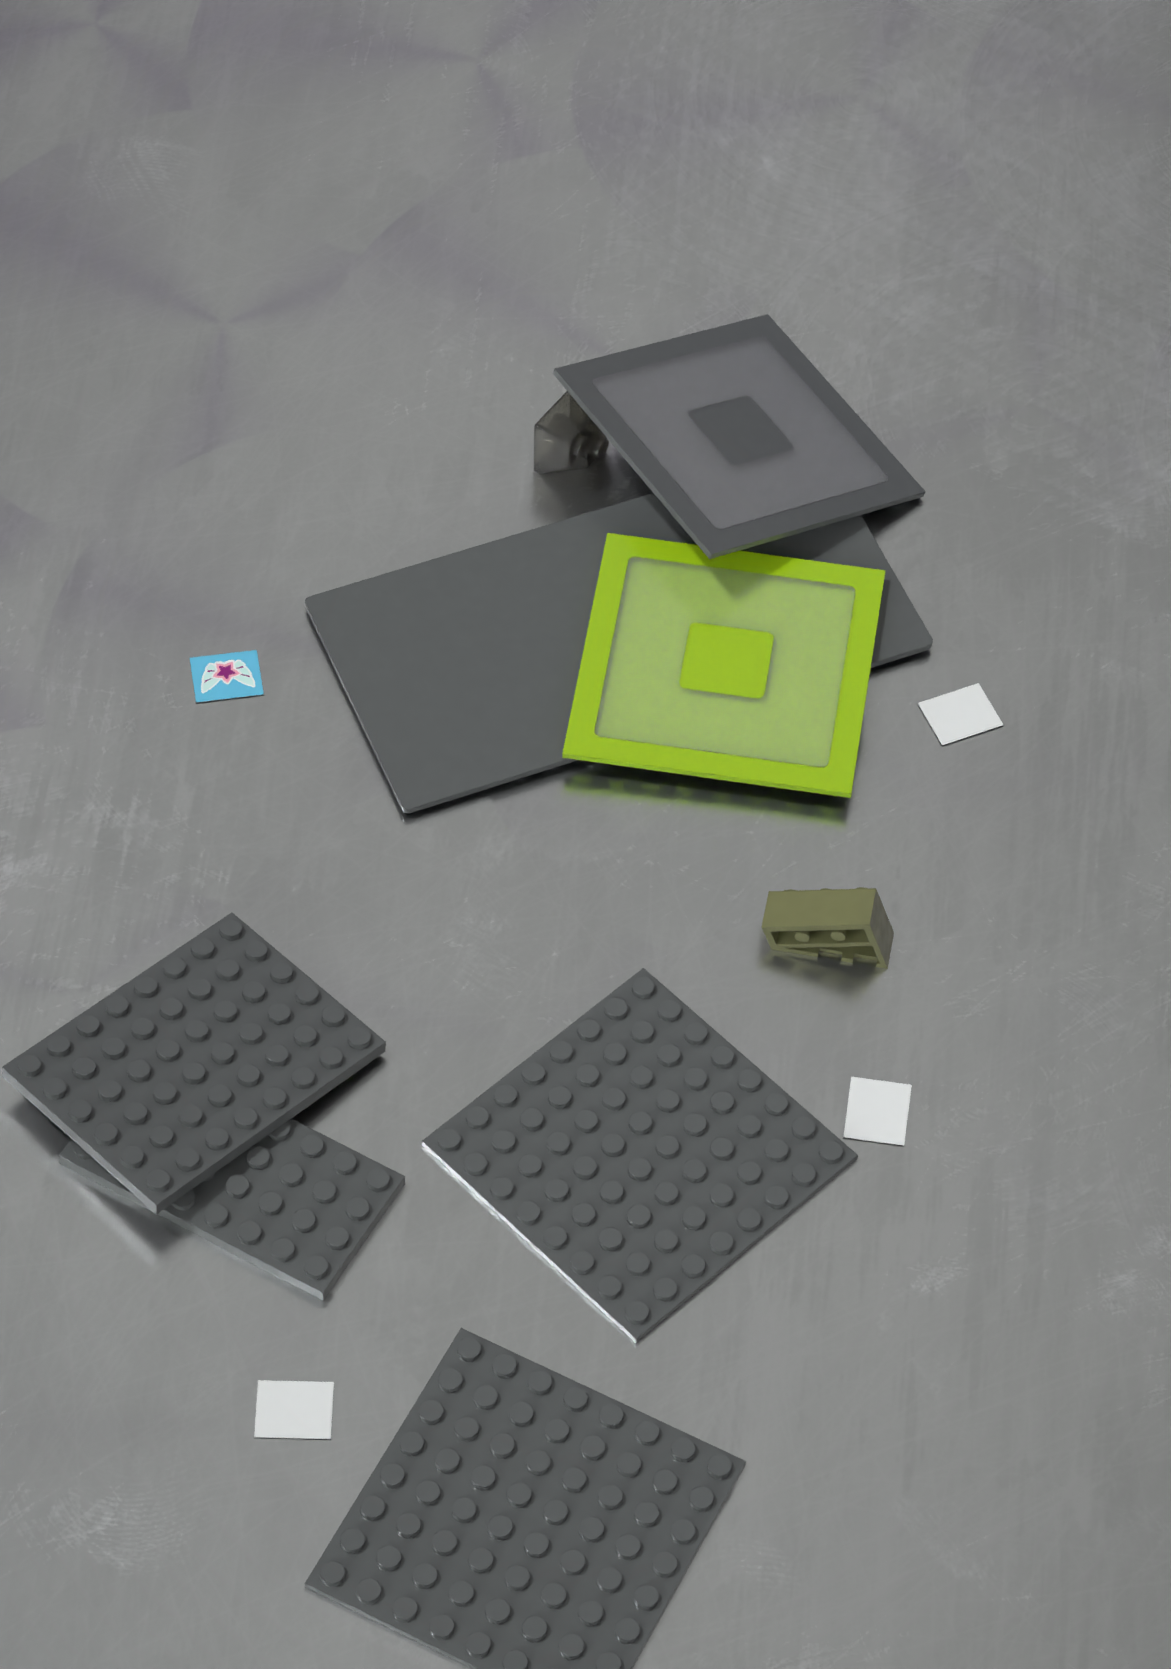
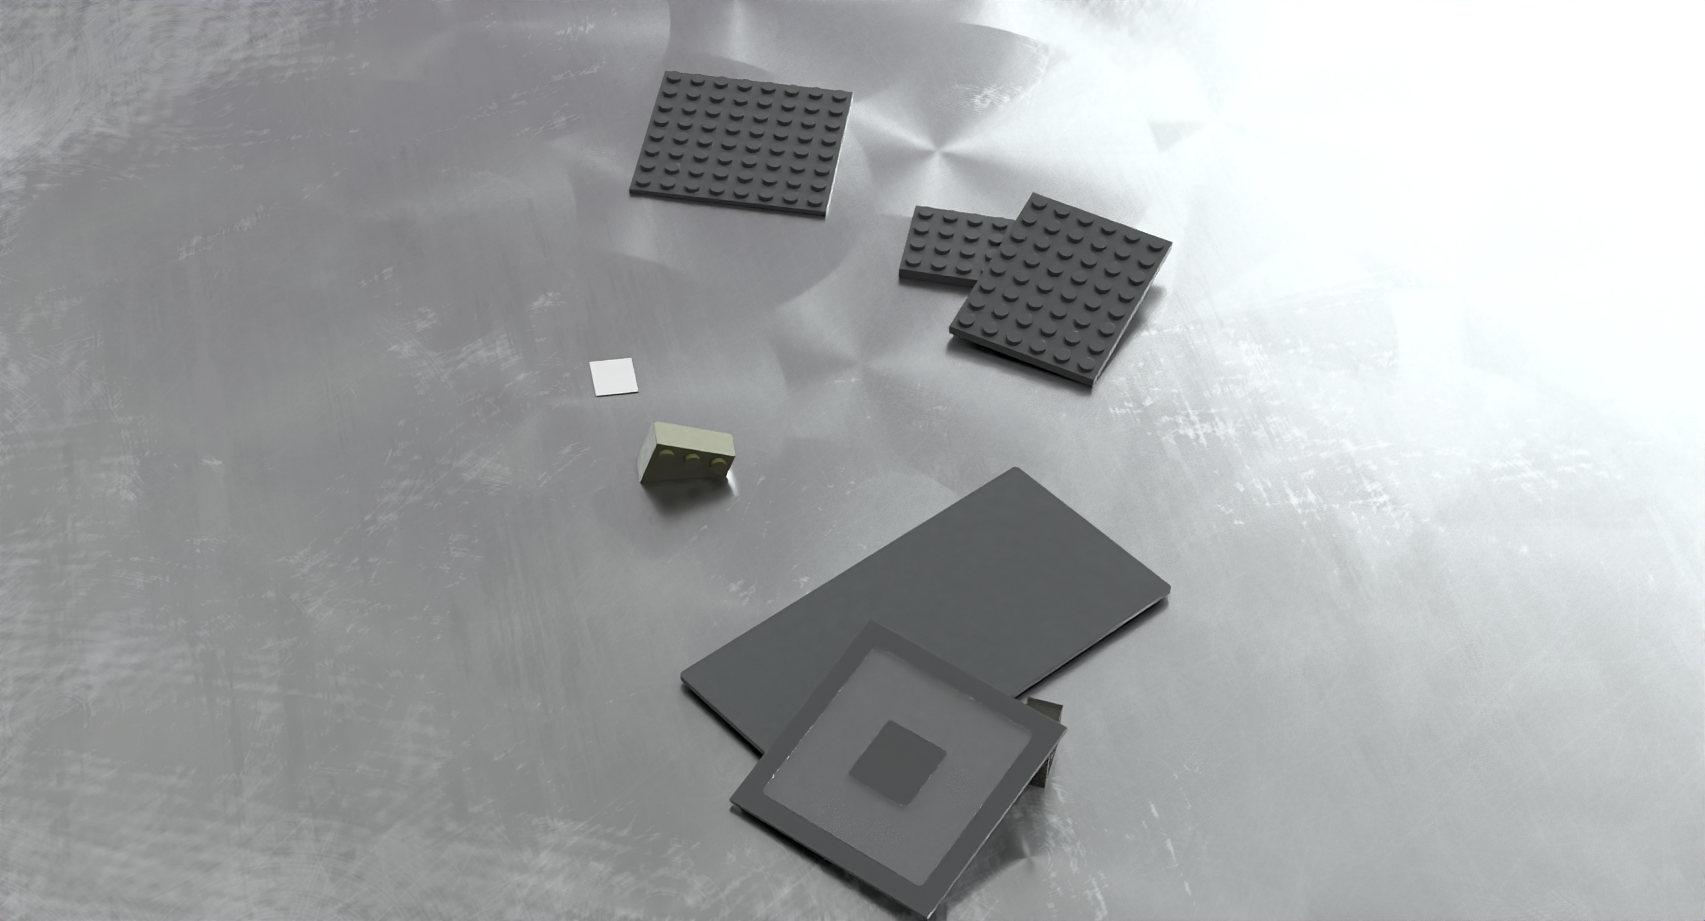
camera: 160 degrees right, 10 degrees down
medium azure sticker [190,650,264,703] -> none
white sticker [254,1380,334,1439] -> none
dark grey baseplate [422,968,858,1343] -> none
baseplate [562,533,886,798] -> none
white sticker [918,683,1003,745] -> none

